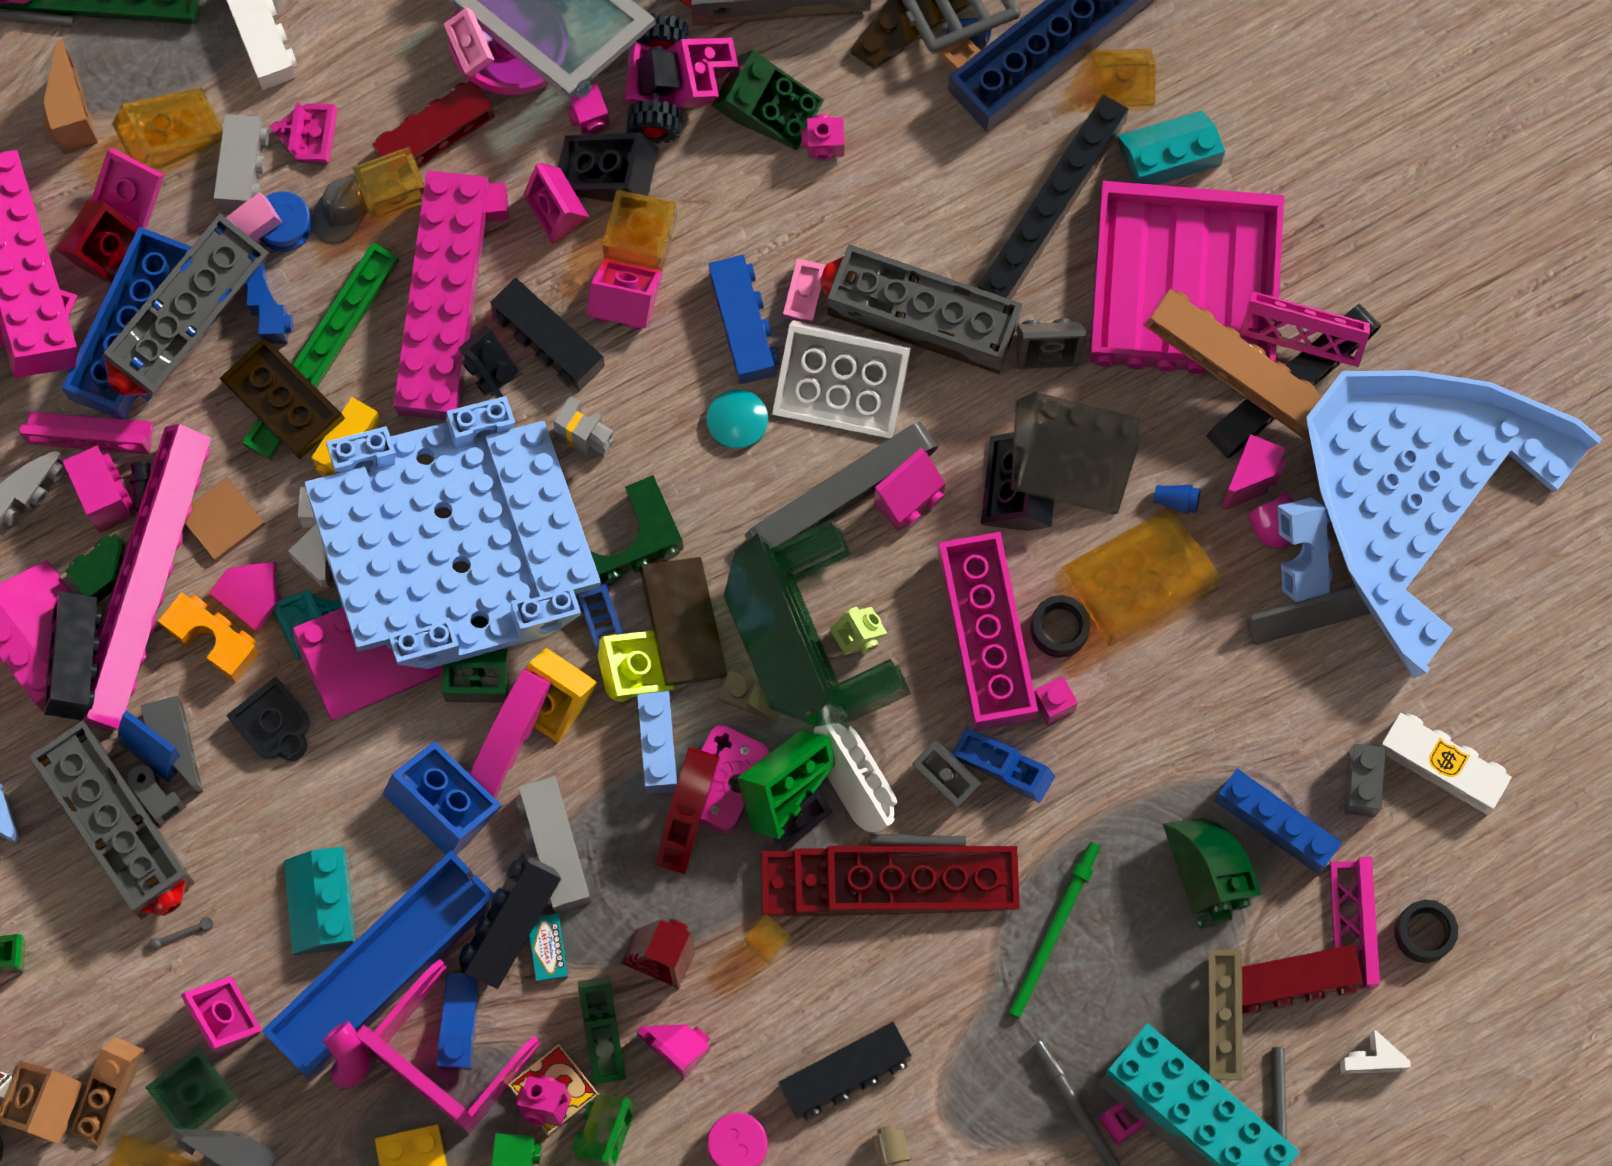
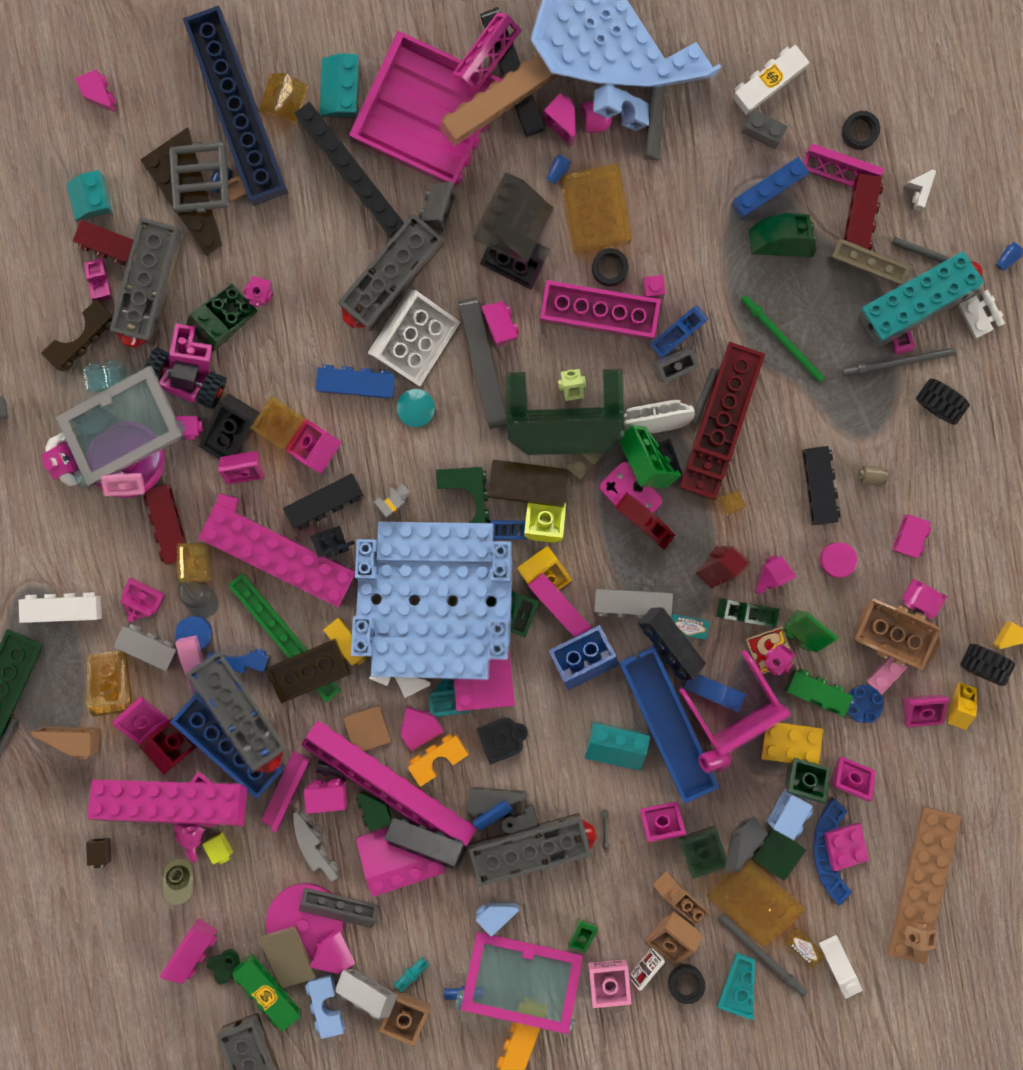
camera: 70 degrees left, 15 degrees up
light blue arch [637,691,677,794] -> none
bright pink plate [783,258,826,324] -> none

